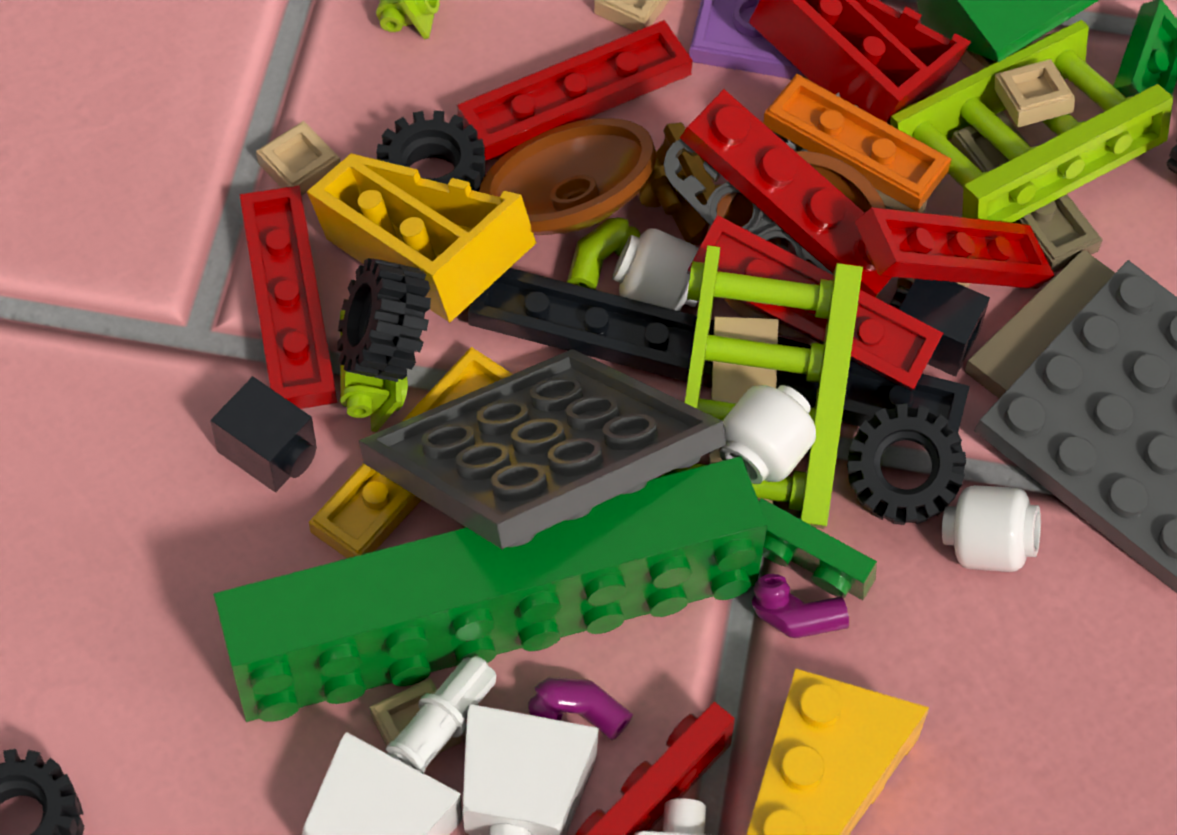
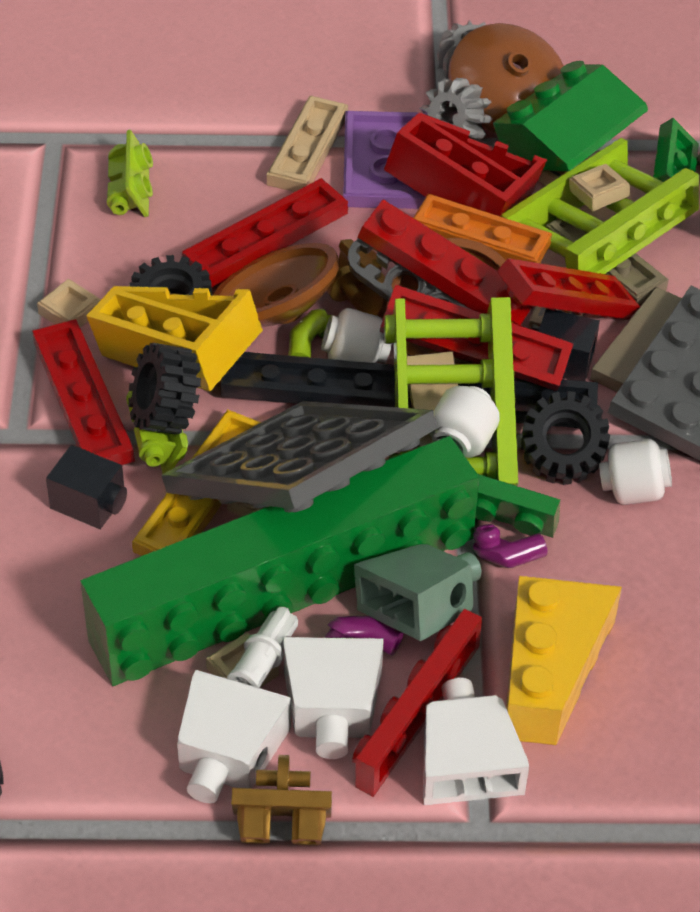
camera: 10 degrees left, 10 degrees down
none -> sand green torso [354,544,482,641]

